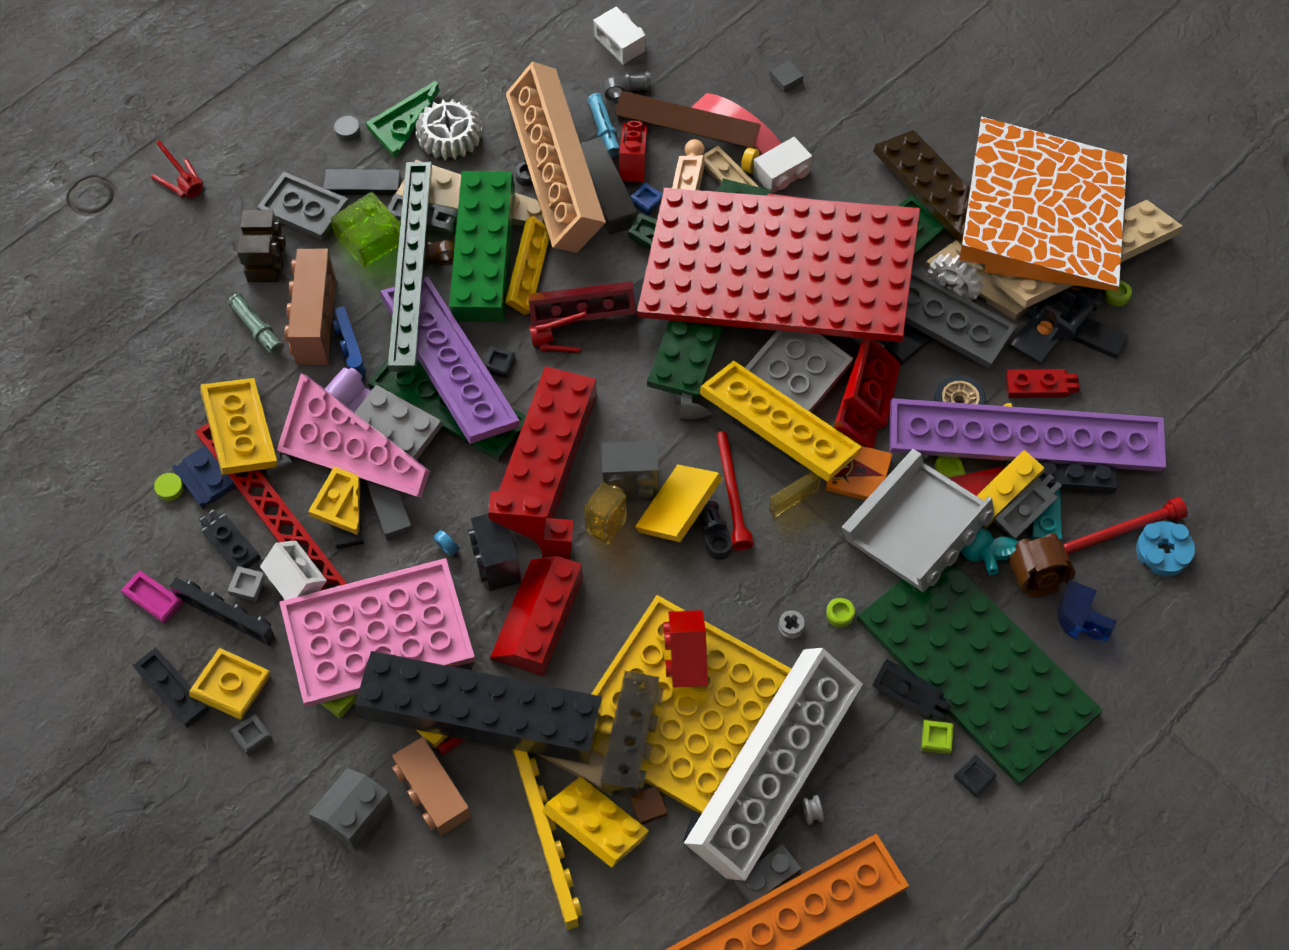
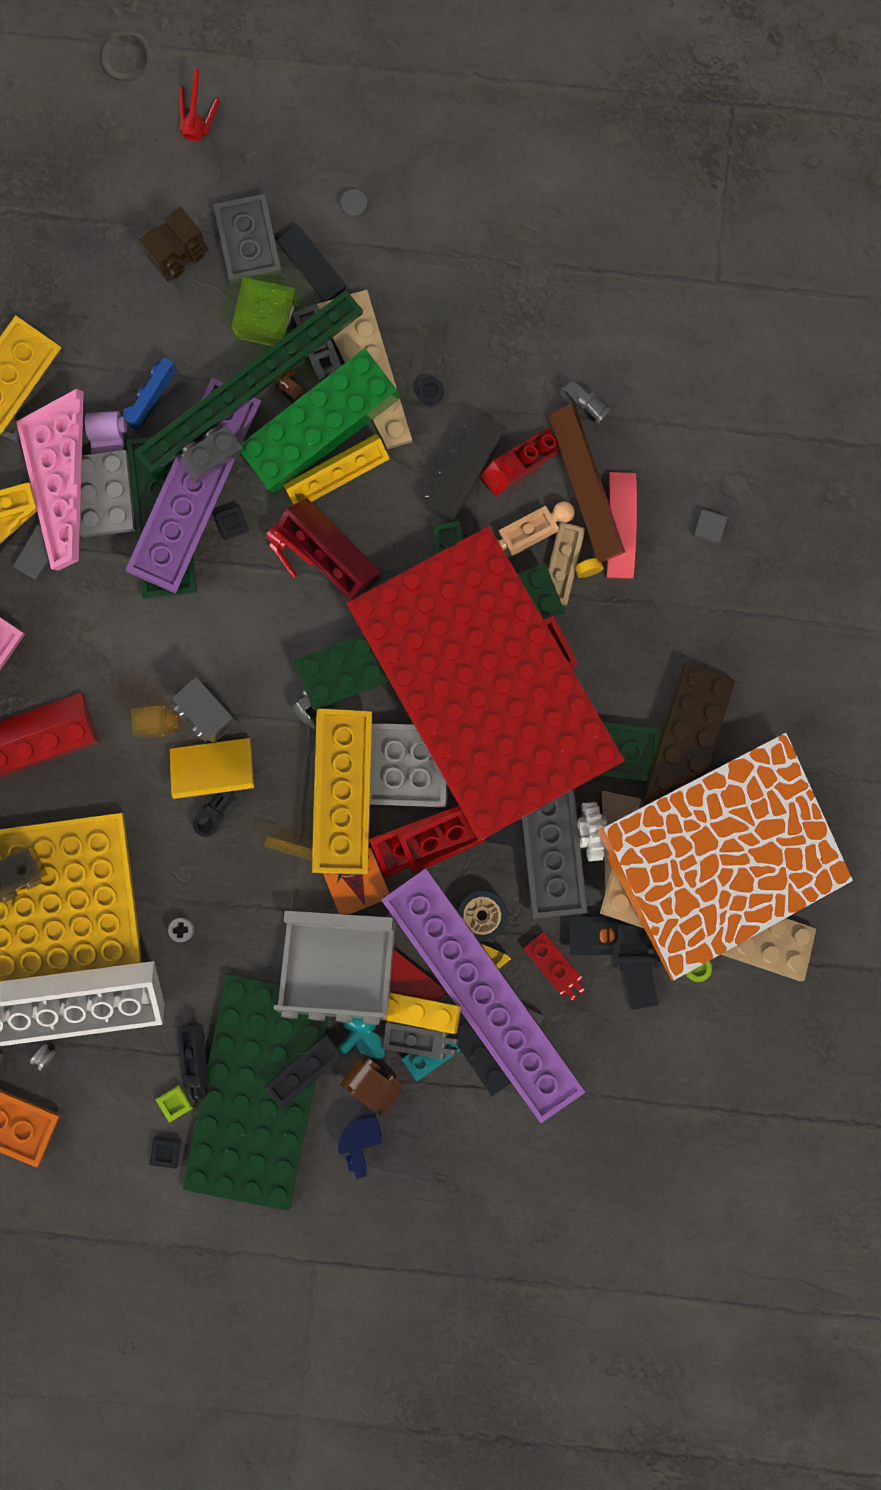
camera: 45 degrees right, 25 degrees up
sand green pin [228,293,284,356] -> none
nougat brick [284,249,336,365] -> none
green wing [366,81,440,158] -> none
white gear [416,99,482,161] -> none
dark azure tile [433,530,460,556] -> none
black brick [468,514,522,591] -> none
red arch [488,491,573,560] -> none
red brick [499,366,597,519] -> none
light nougat brick [506,62,606,253] -> none
medium azure pin [588,93,620,158] -> none
white brick [593,7,646,65] -> none
blue tile [629,182,663,216] -> none
red brick [663,610,708,688] -> none
red piece [716,431,754,551] -> none
white brick [753,137,812,194] -> none
lime tile [826,598,855,628] -> none
lime tile [934,456,966,478] -> none
red piece [1063,497,1188,554] -> none
dark azure plate [1136,521,1195,576] -> none
none -> dark grey brick [179,425,242,484]
none -> black tile [264,1033,345,1108]

